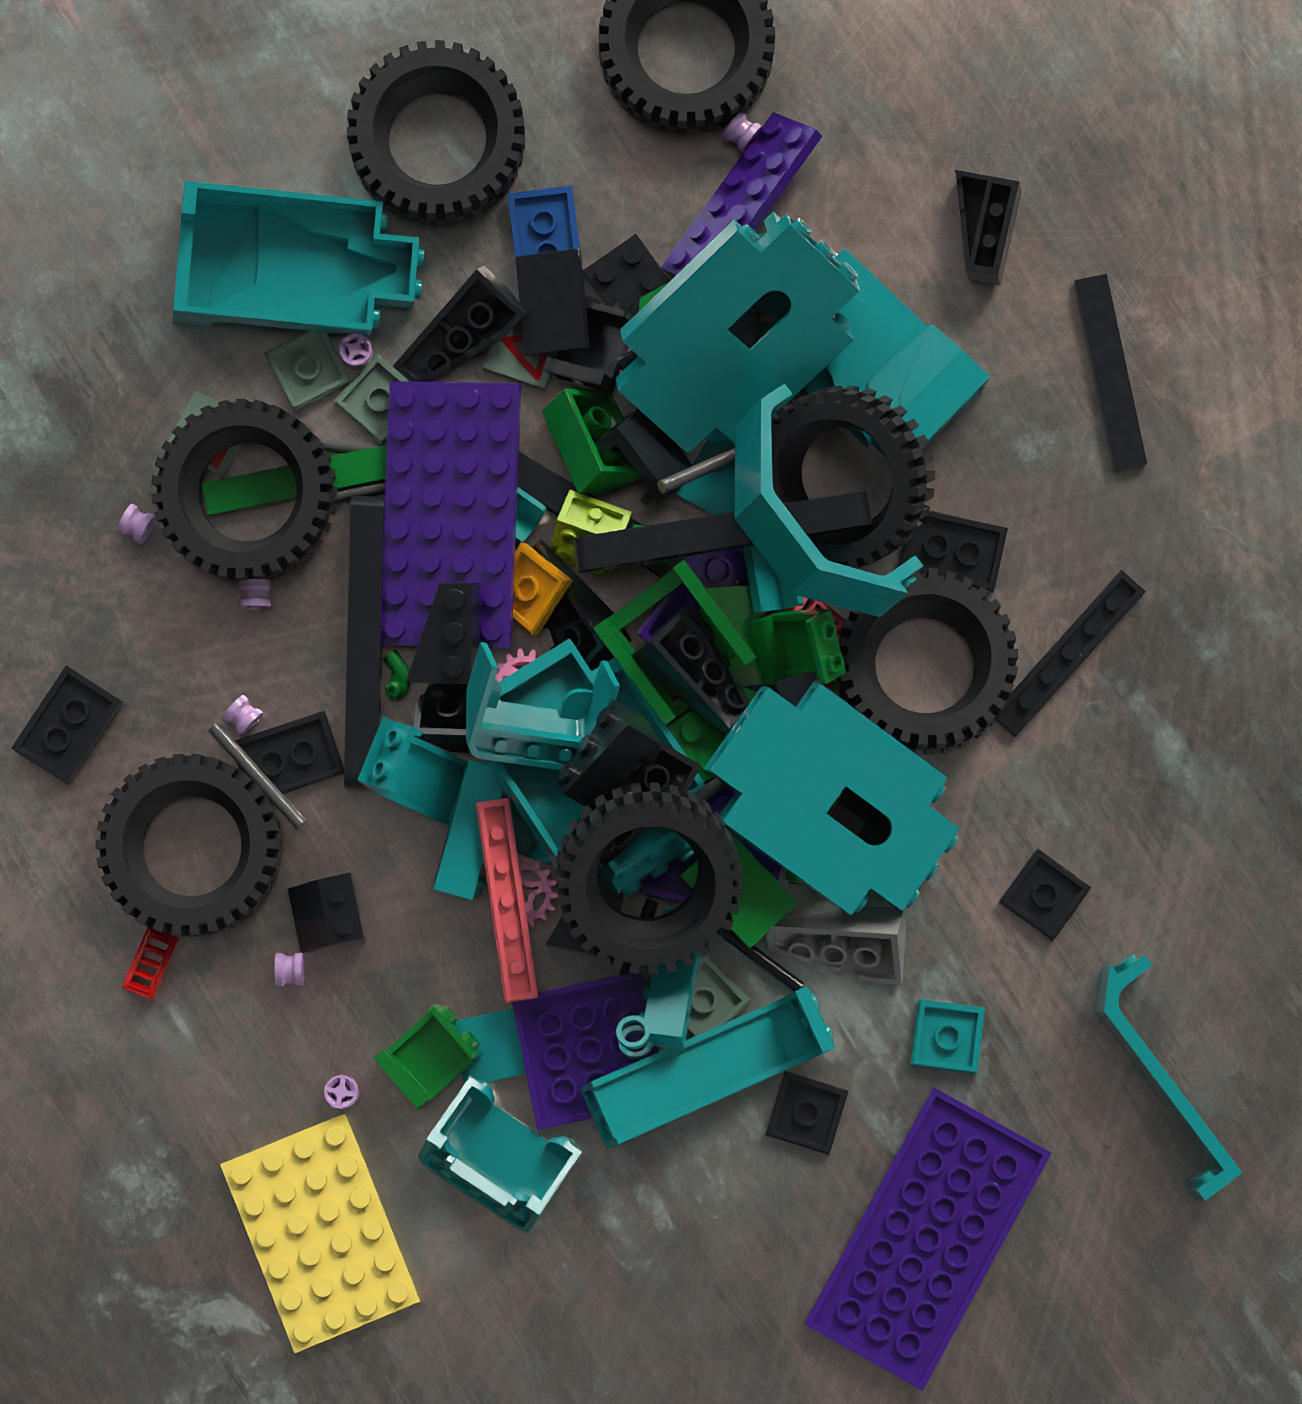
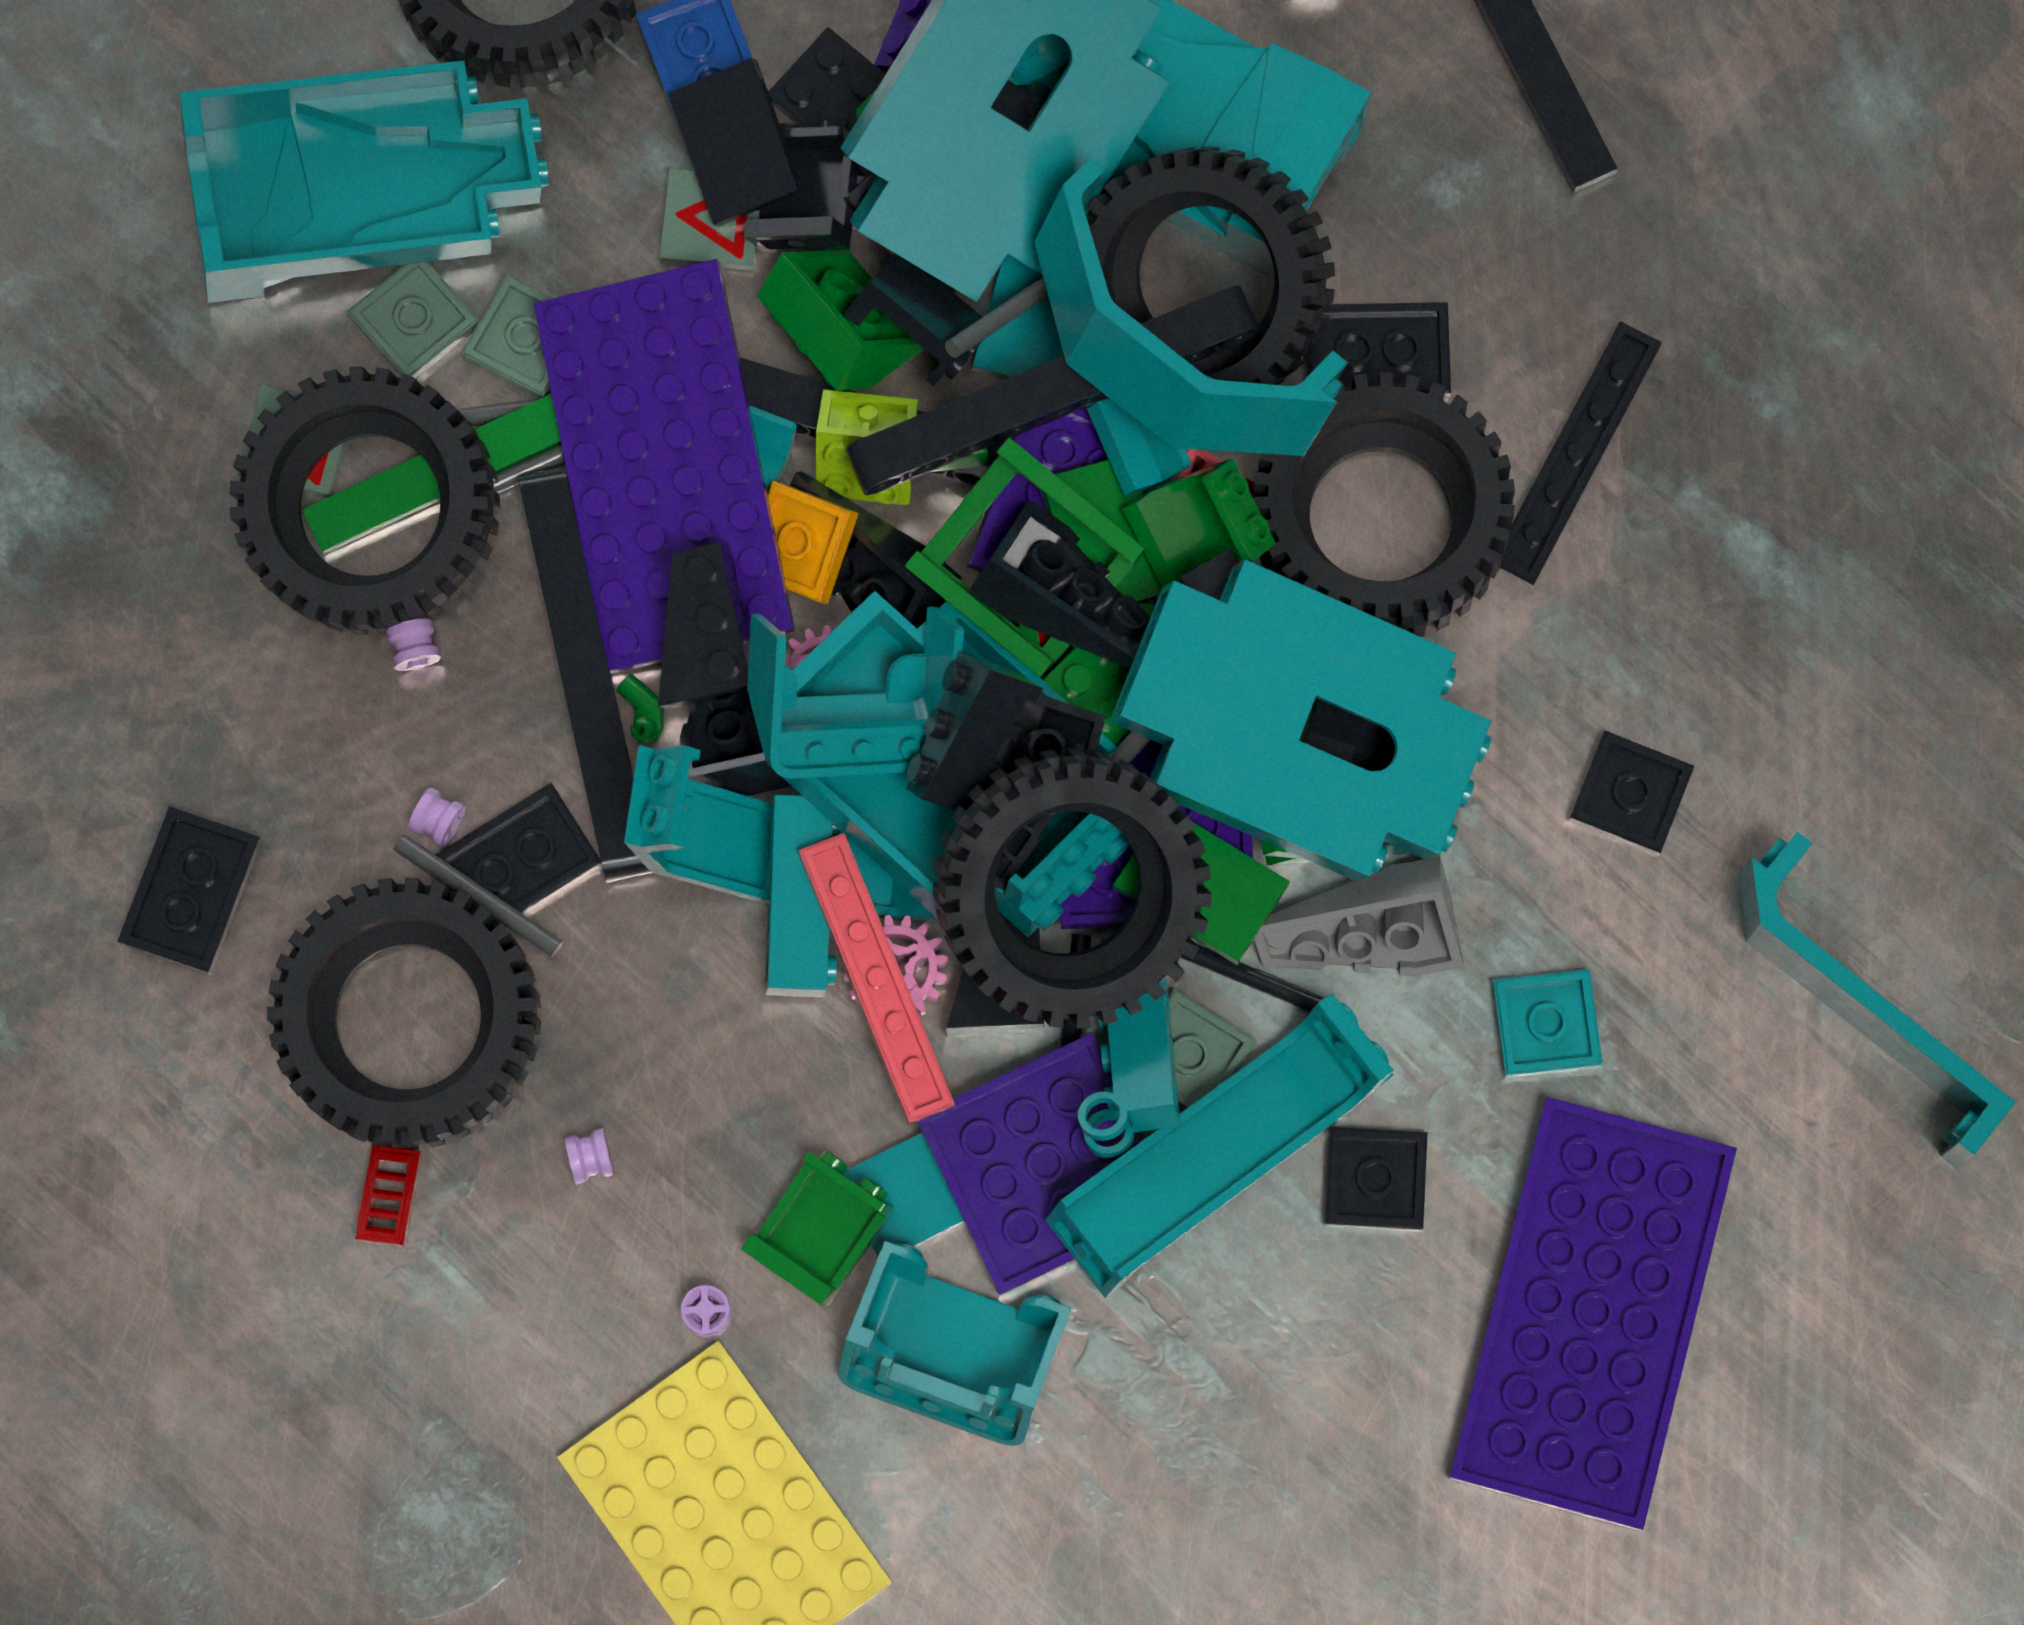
camera: 10 degrees left, 5 degrees down
lavender wheel [117,504,156,545] -> none
black slope [288,872,366,954] -> none
lavender wheel [339,333,373,370] -> none
black wedge [392,266,526,382] -> none

